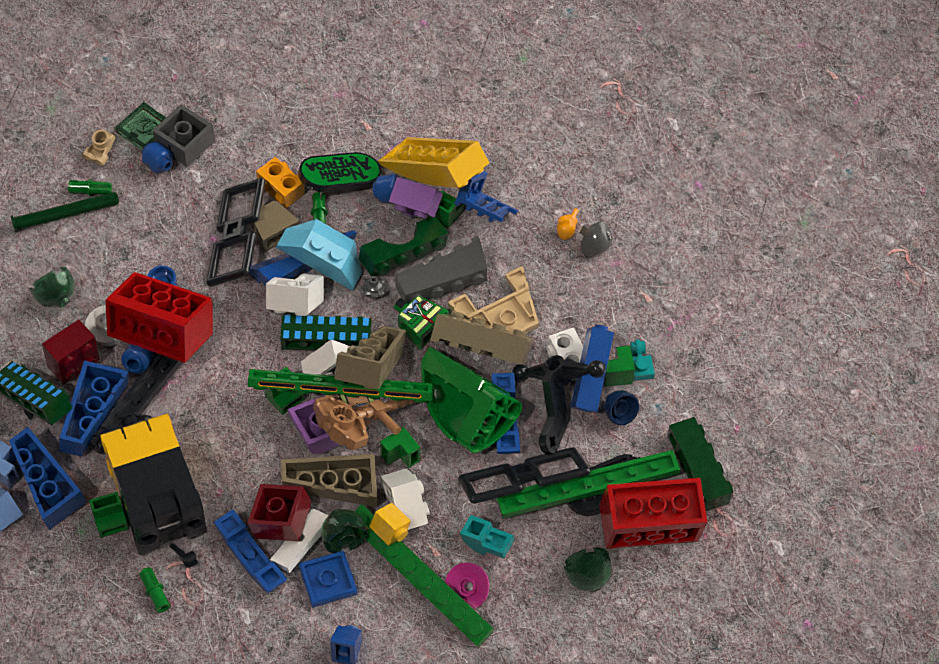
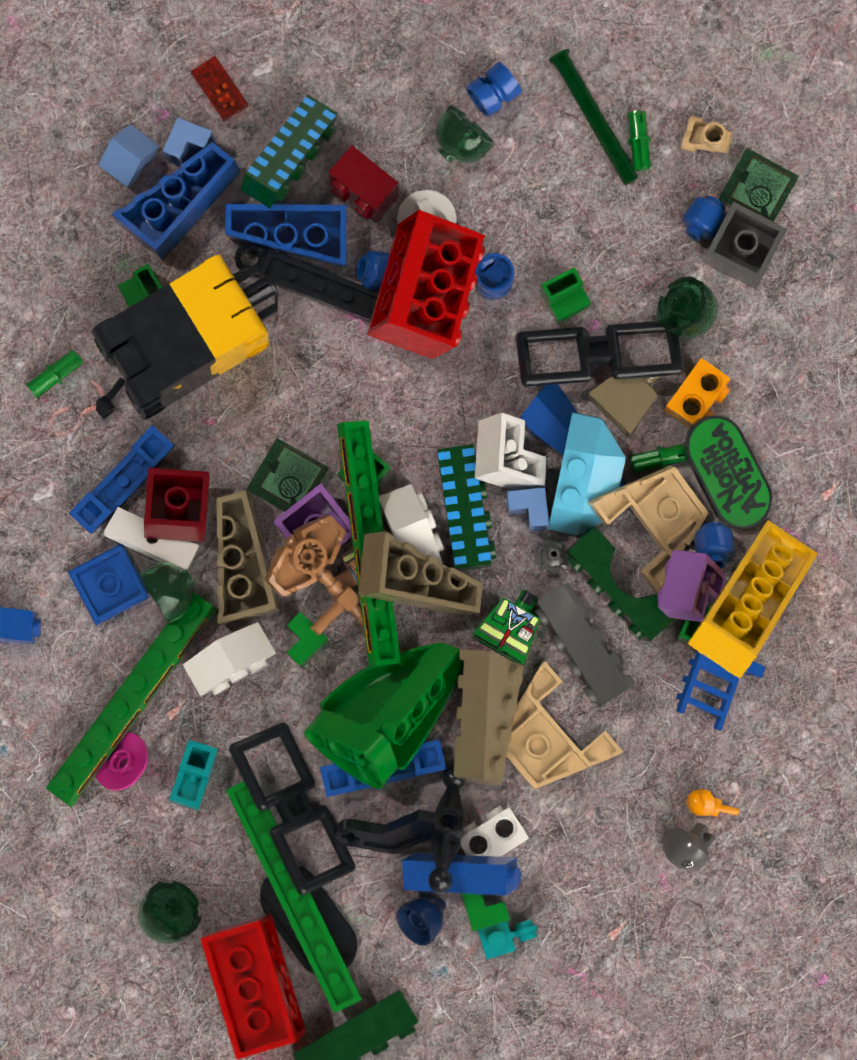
camera: 80 degrees right, 25 degrees up
yellow brick [370,503,411,546] -> none
none -> clear green tile [246,438,329,512]
none -> blue wheel [465,62,522,118]
none -> medium blue piece [506,487,549,532]
none -> green piece [540,267,591,324]
none -> tan wing [588,466,709,593]
none -> clear green cylinder [656,276,718,339]

